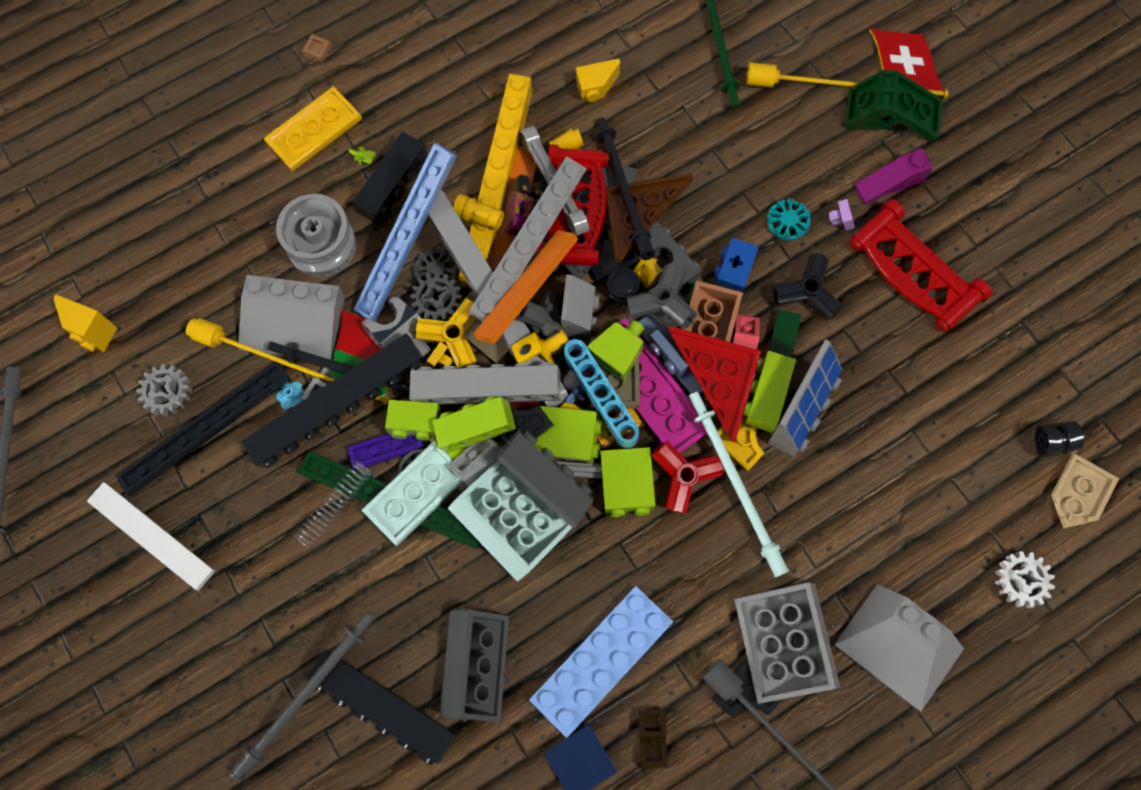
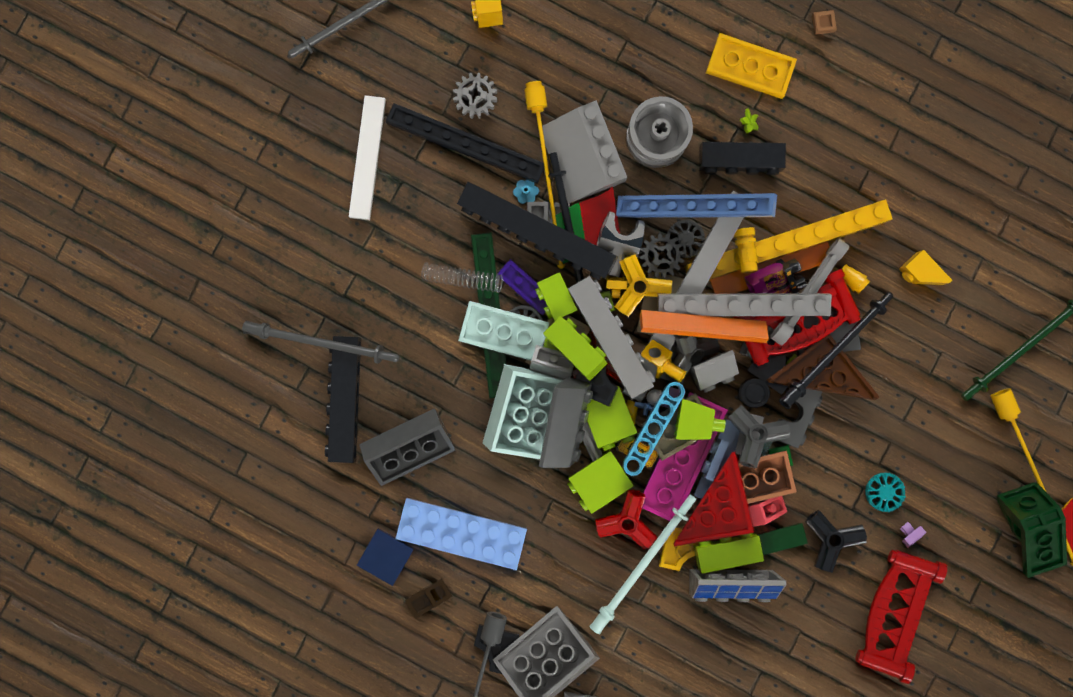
camera: 60 degrees right, 15 degrees up
yellow tile [633,258,664,289] -> none
blue brick [713,238,759,292] -> none
magenta slope [854,148,933,204] -> none

